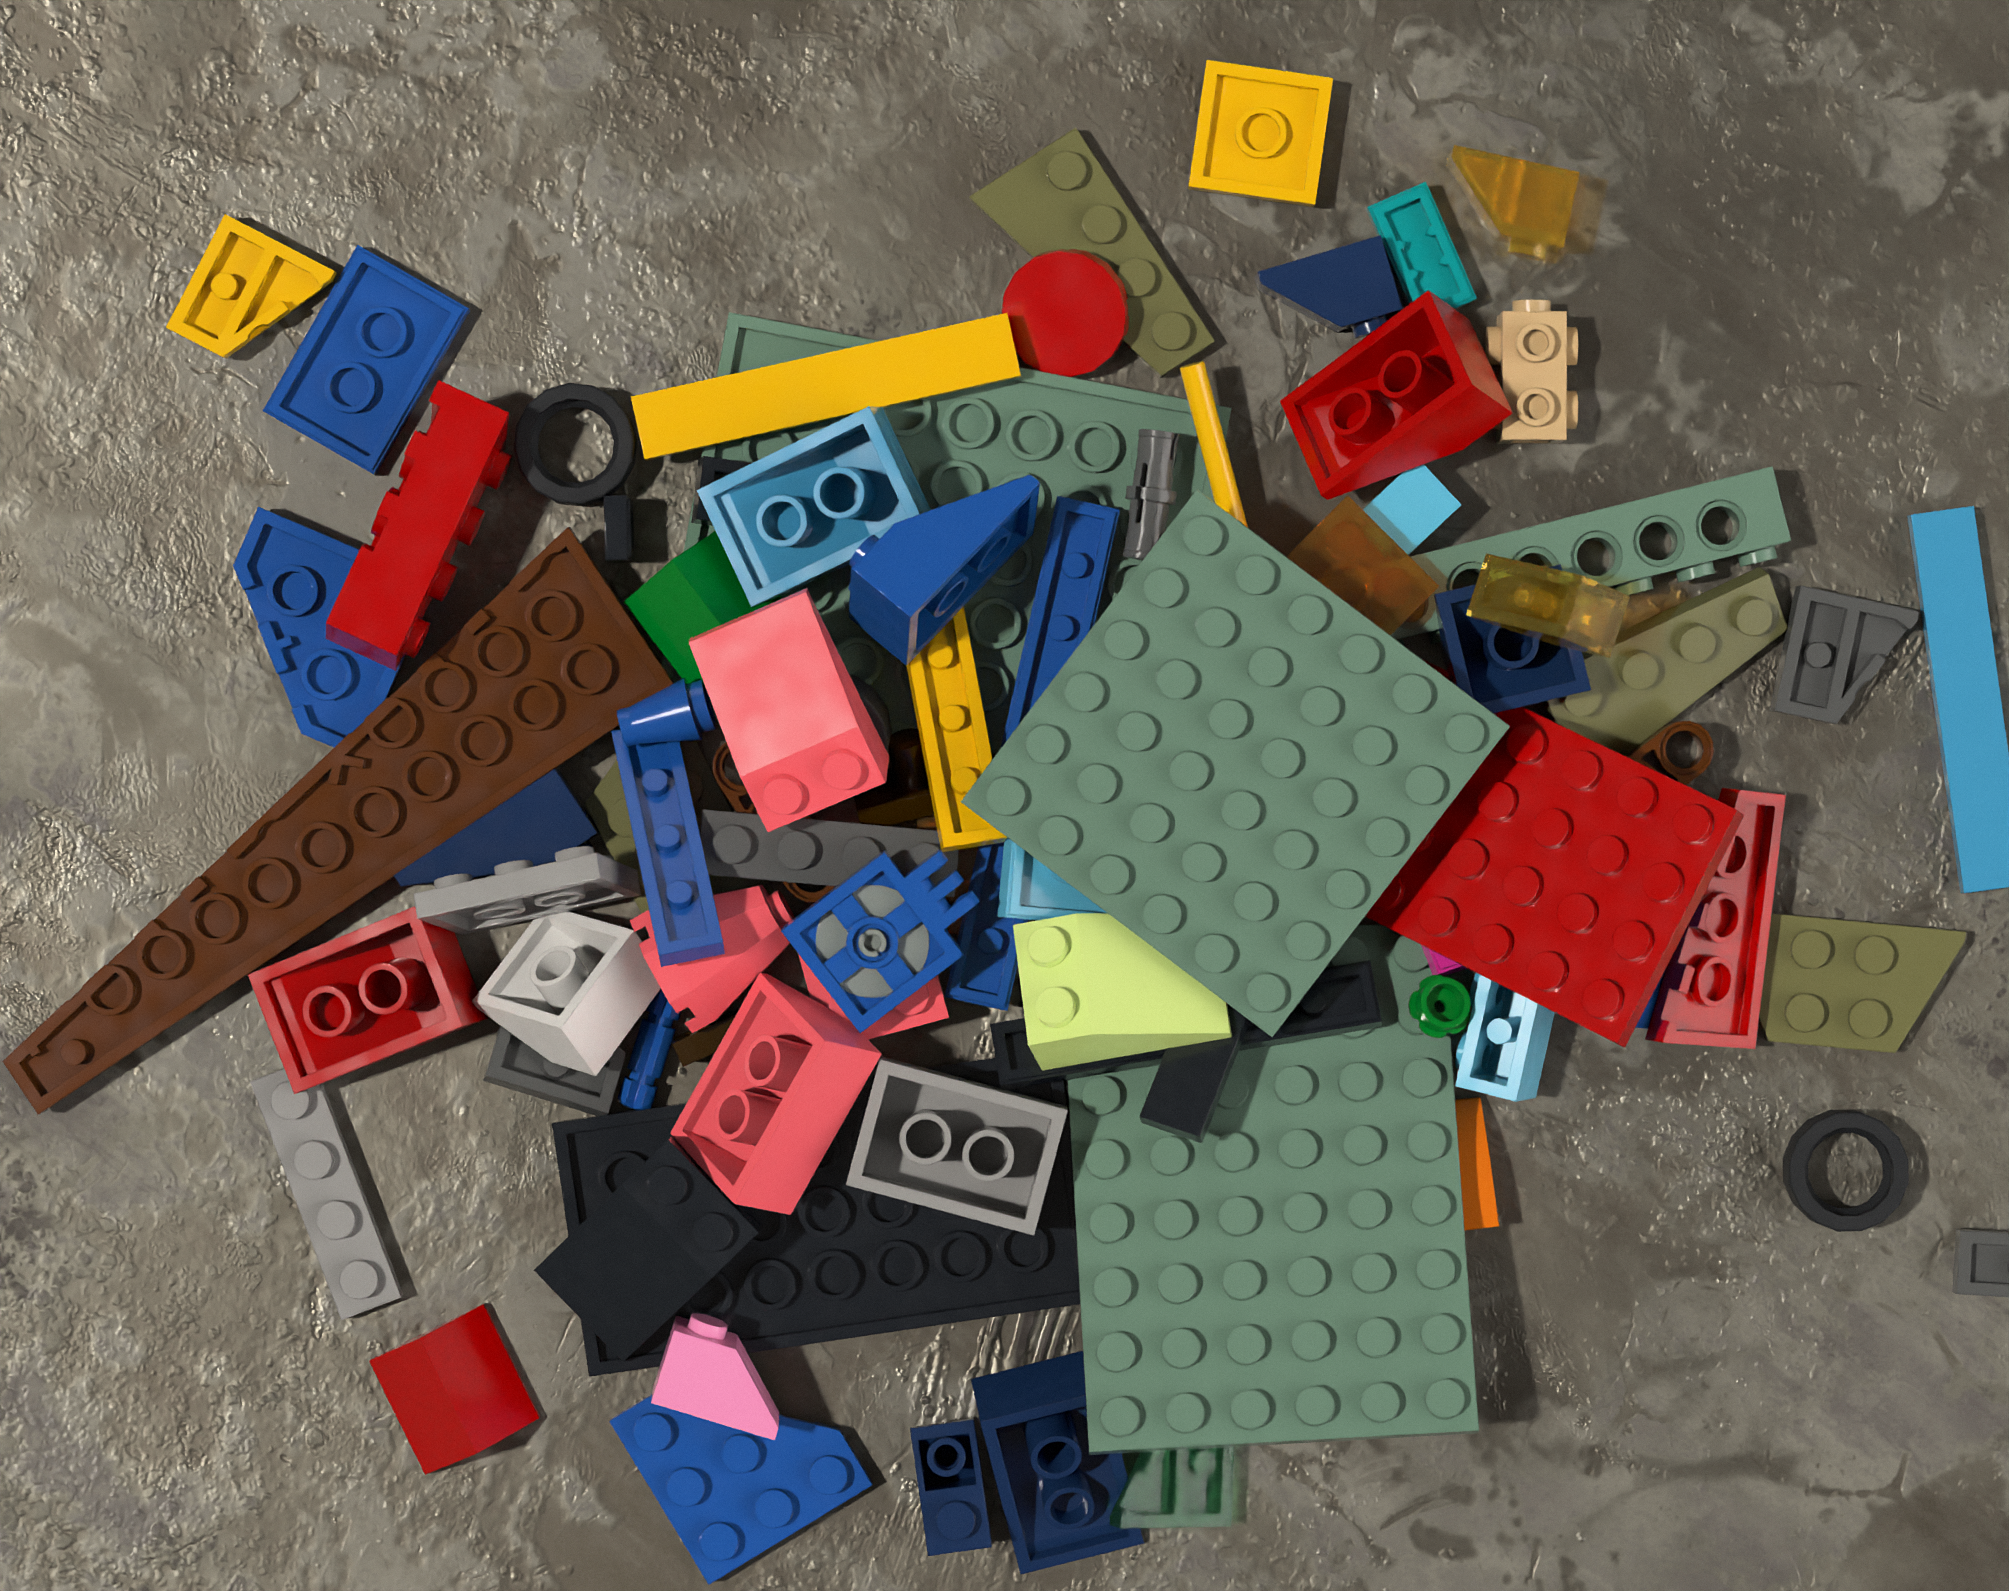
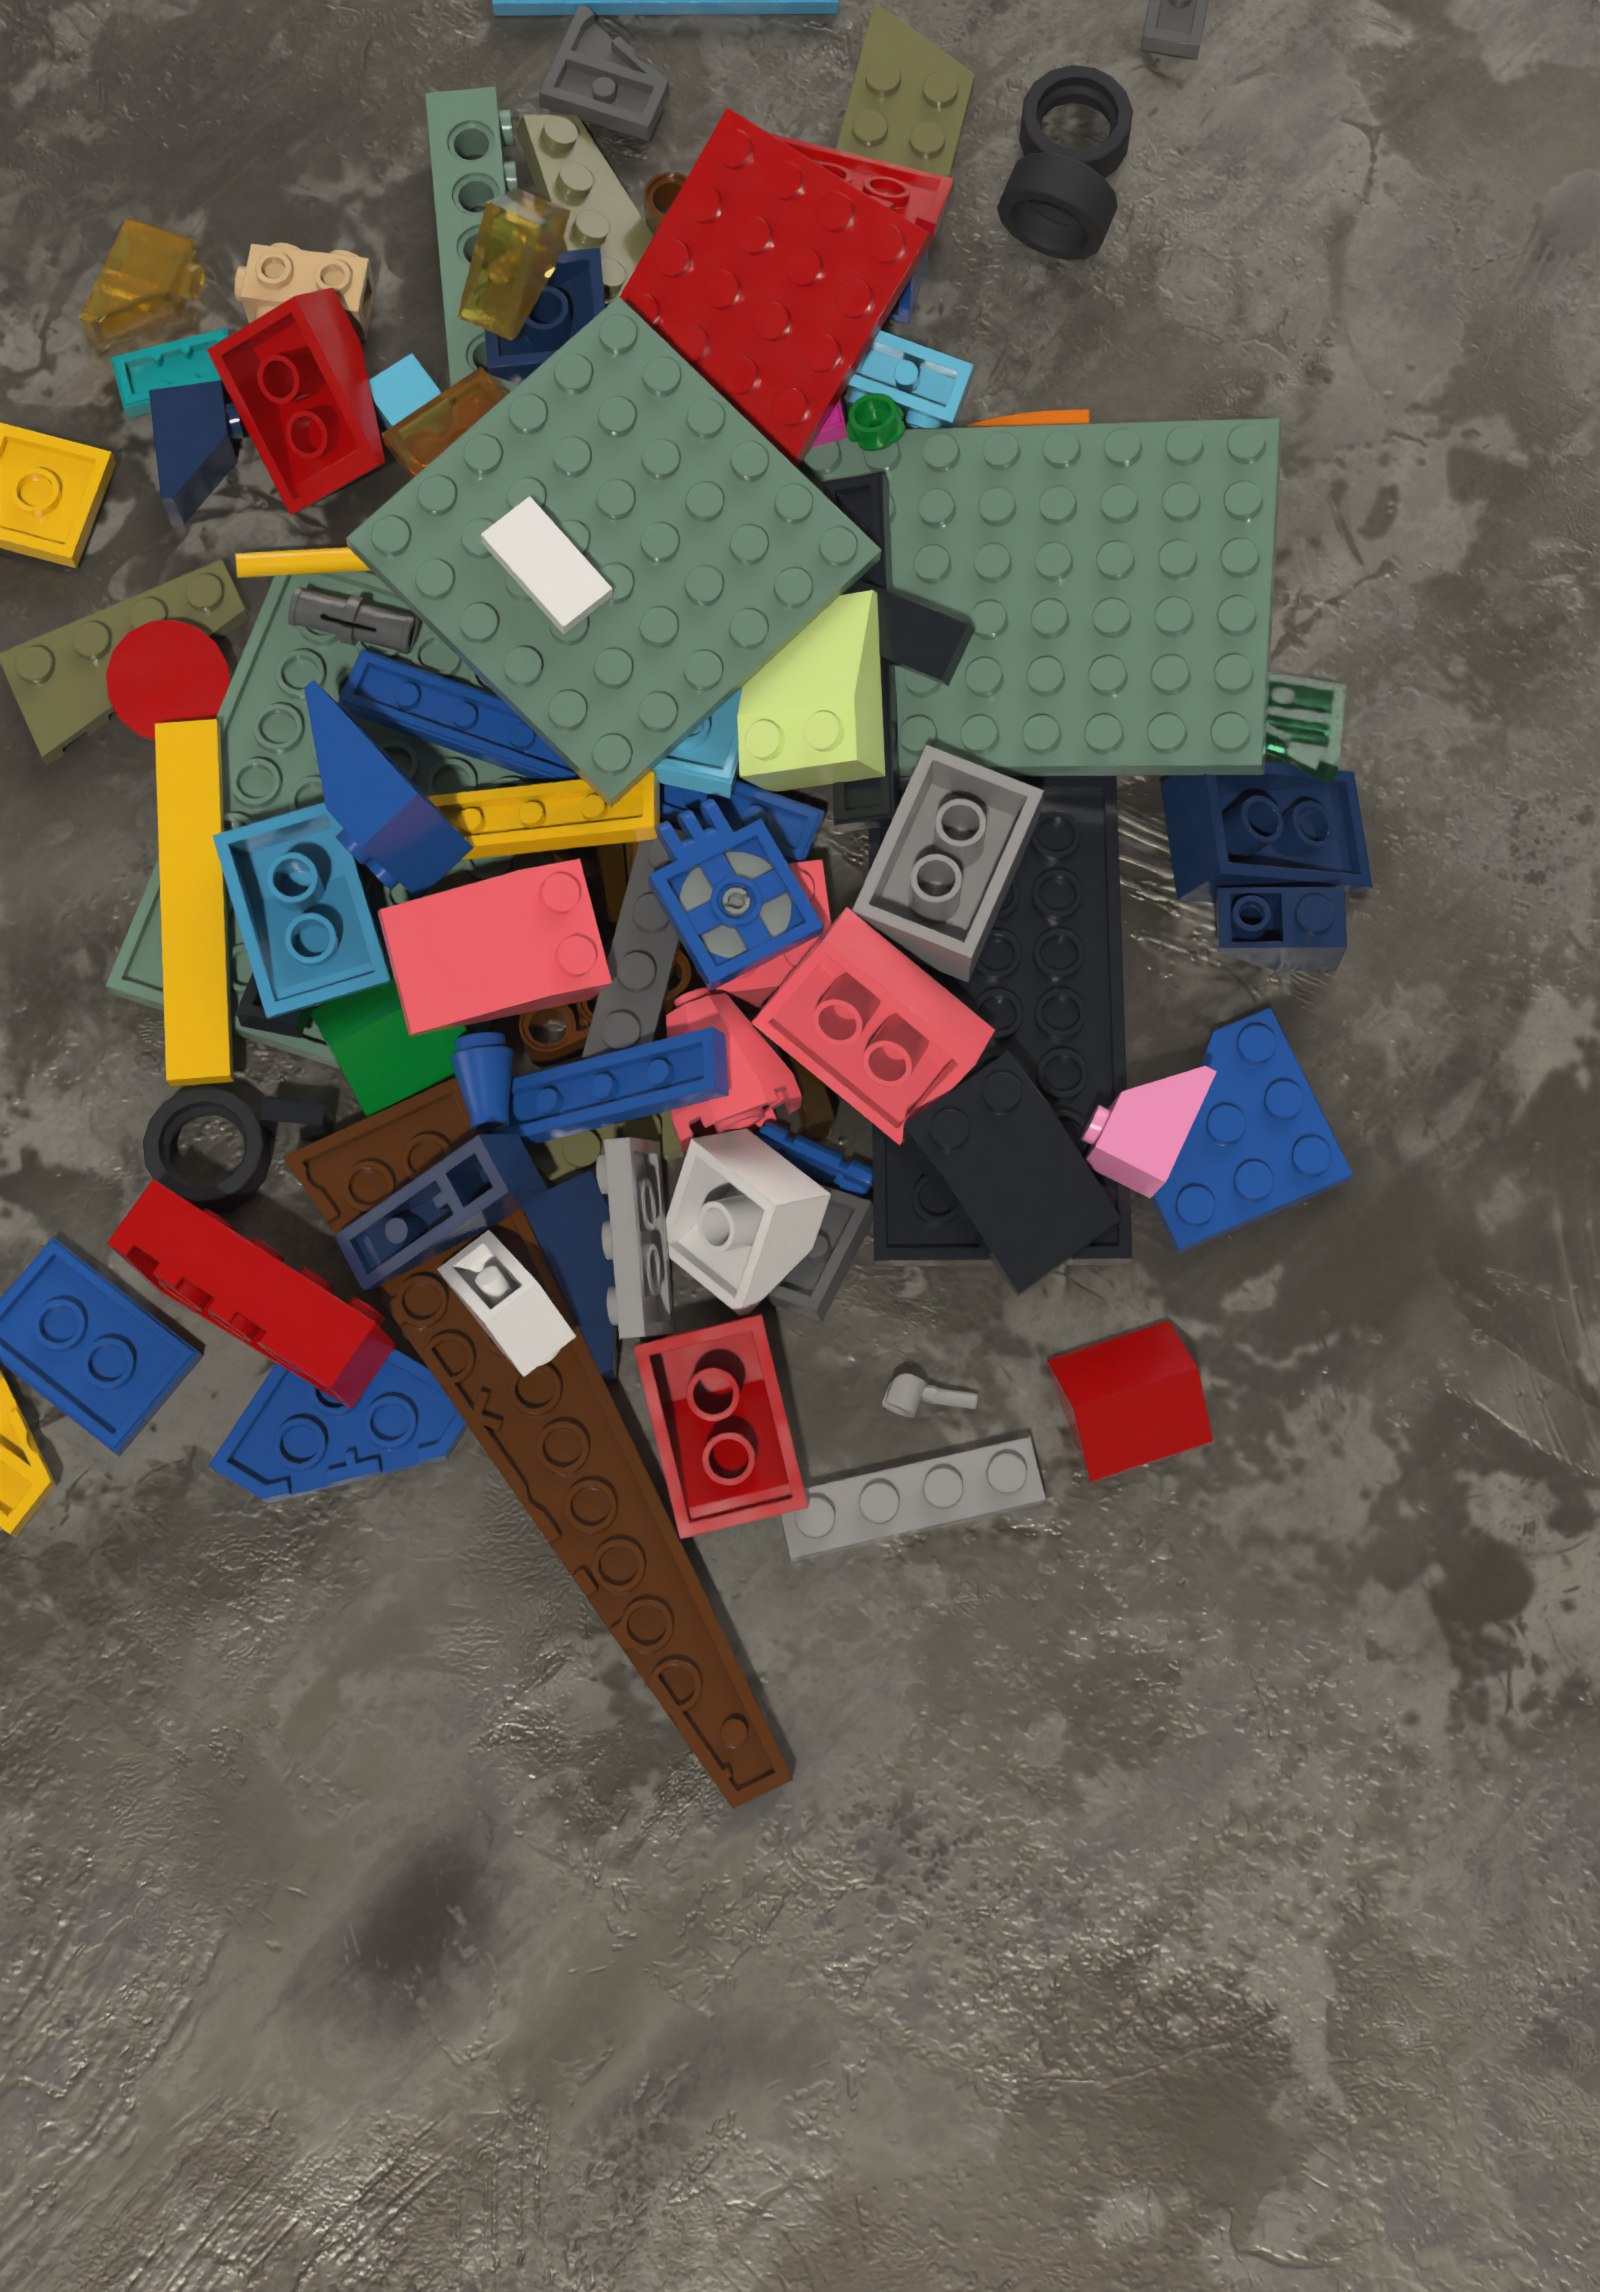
camera: 80 degrees left, 15 degrees down
none -> dark blue slope [334,1133,547,1292]
none -> white slope [437,1230,576,1377]
none -> white tile [481,496,612,635]
none -> light grey hand [882,1374,978,1418]
none -> black tyre [997,152,1118,260]

